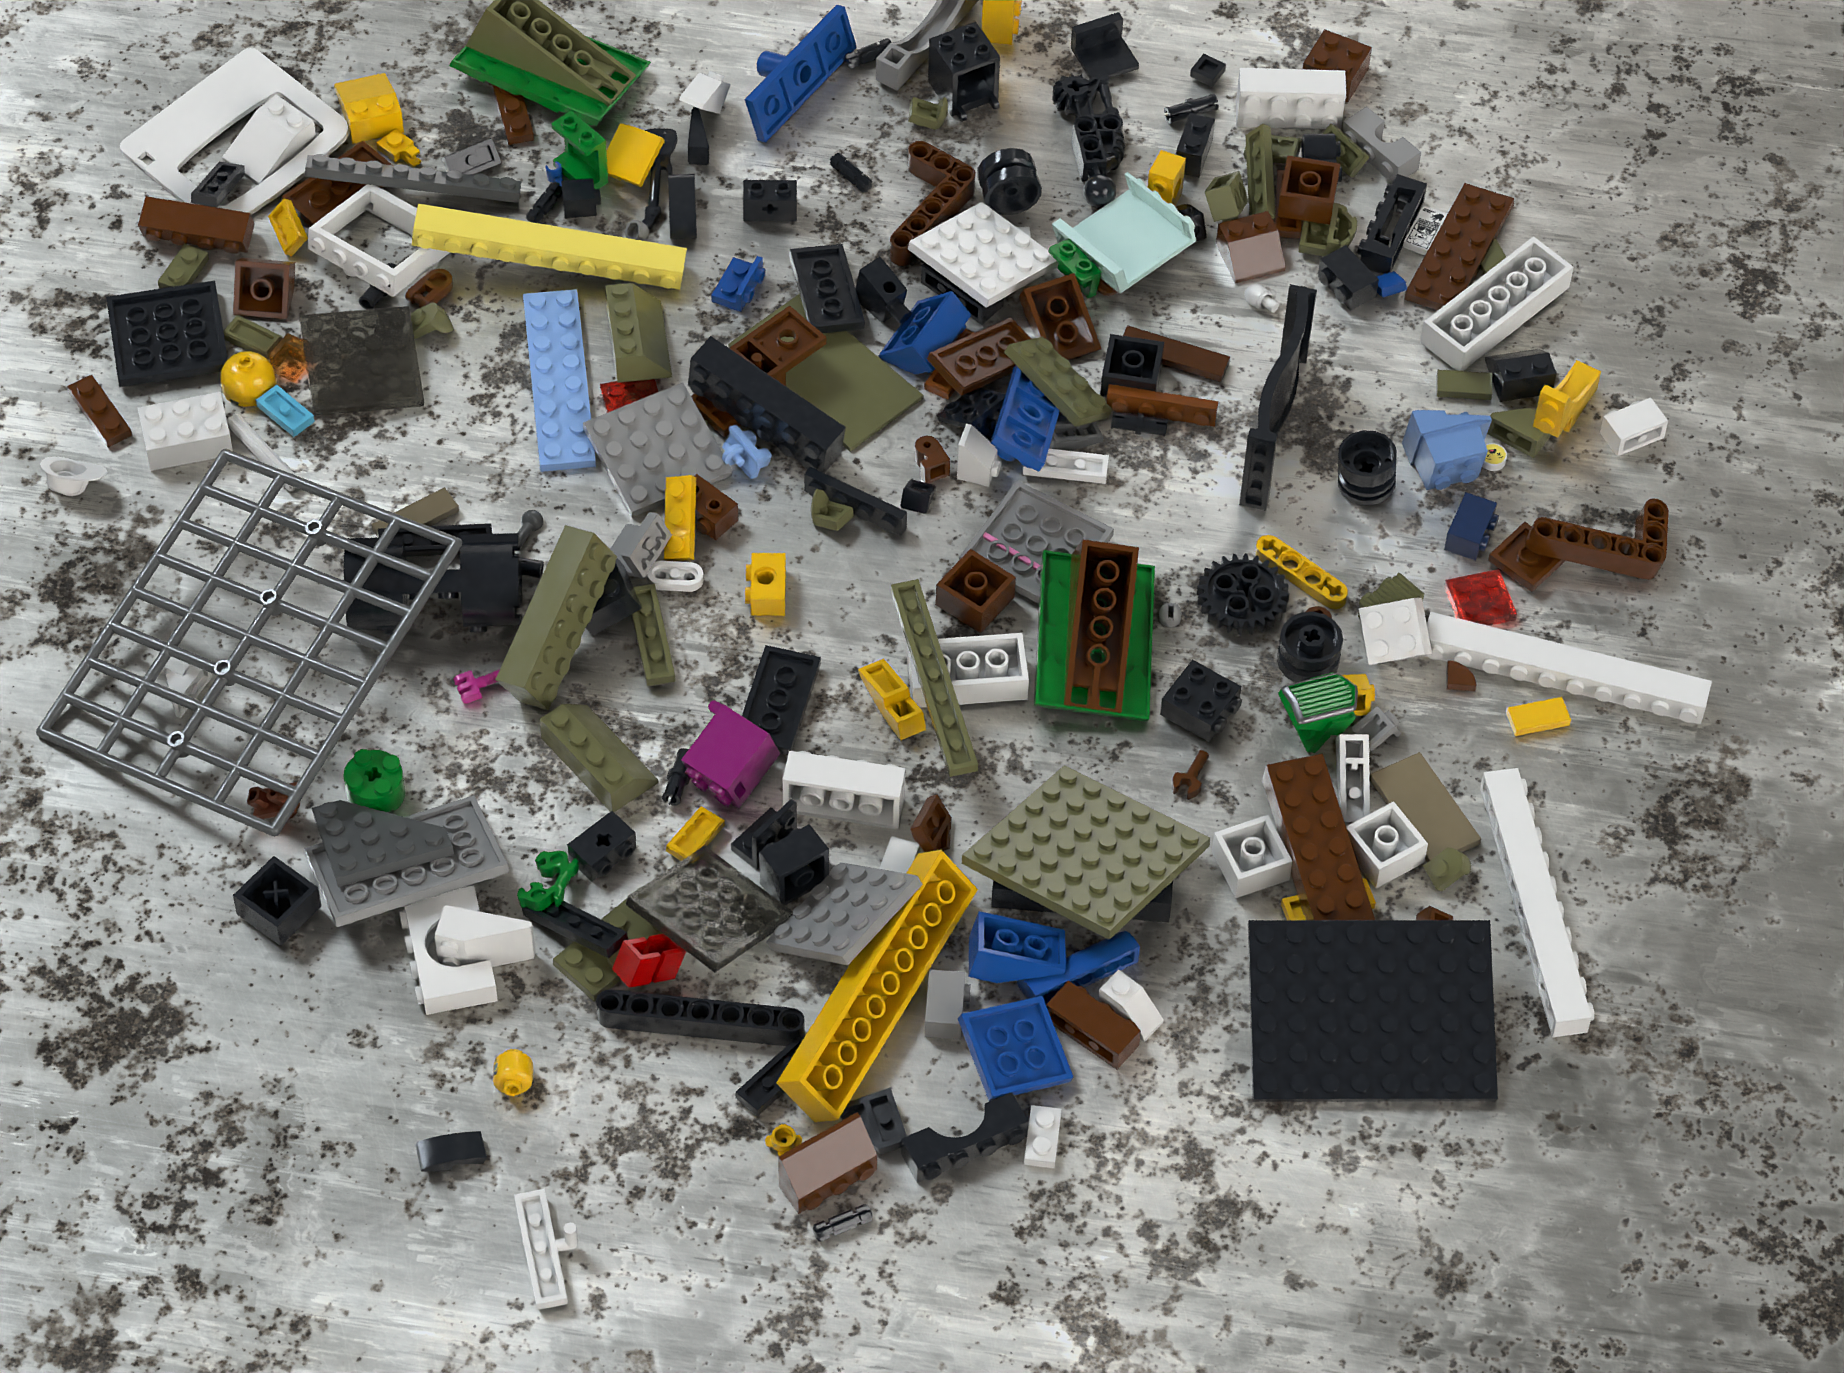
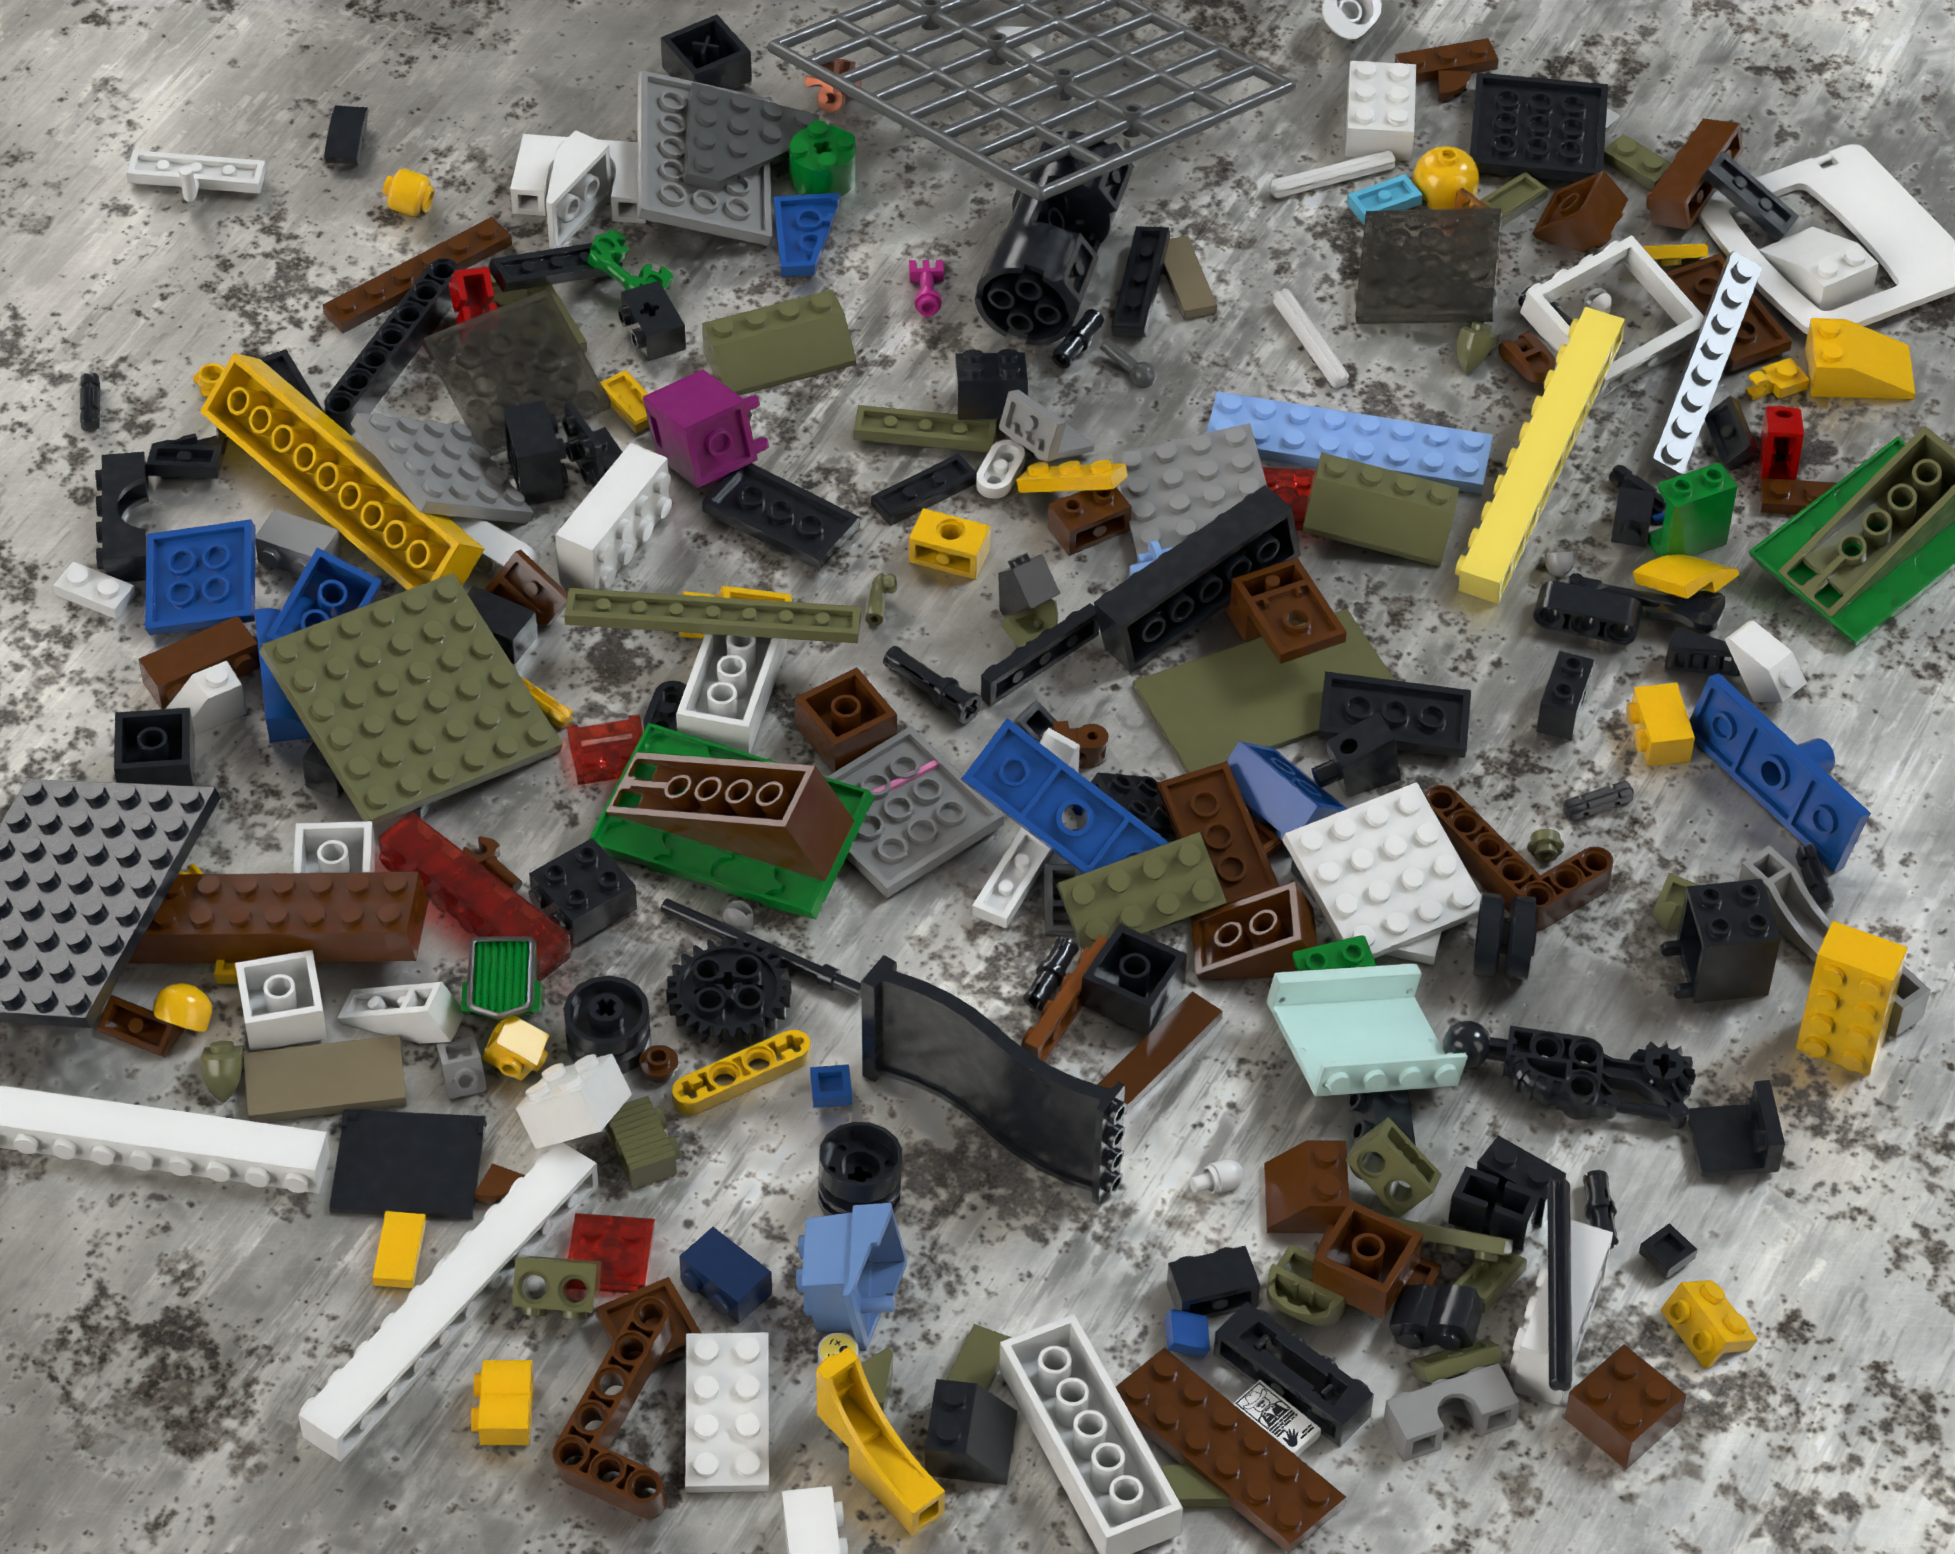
camera: 110 degrees right, 5 degrees down
olive brick [495,525,617,710] -> none
blue bracket [711,256,766,312] -> none
slope [778,1112,877,1214] -> none
yellow brick [1147,150,1186,206] -> none
none -> black brick [114,707,195,786]
none -> yellow hair [153,983,212,1032]
none -> reddish brown plate [323,217,512,333]
none -> black piece [329,1109,487,1219]
none -> clear red brick [378,811,571,981]
none -> black brick [467,586,538,664]
none -> yellow brick [471,1360,534,1445]
none -> olive brick [512,1255,602,1319]
none -> yellow axle [521,677,573,728]
none -> clear red plate [566,714,643,785]
none -> black plate [643,680,686,731]
none -> black bar [661,898,861,999]
none -> white plate [685,1332,769,1493]
none -> blue wing [773,193,840,277]
none -> blue plate [810,1064,852,1108]
none -> olive arm [865,573,897,626]
none -> black tile [871,453,977,526]
none -> black pin [883,646,982,724]
none -> black slope [998,552,1061,616]
none -> white axle [1273,288,1349,389]
none -> reddish brown tile [1438,70,1471,101]
none -> black piece [1448,1166,1541,1251]
none -> olive plate [1527,829,1564,862]
none -> black axle [1547,1178,1572,1391]
none -> yellow brick [1626,682,1695,767]
none -> yellow bracket [1661,1280,1758,1368]
none -> red torso [1759,406,1804,483]

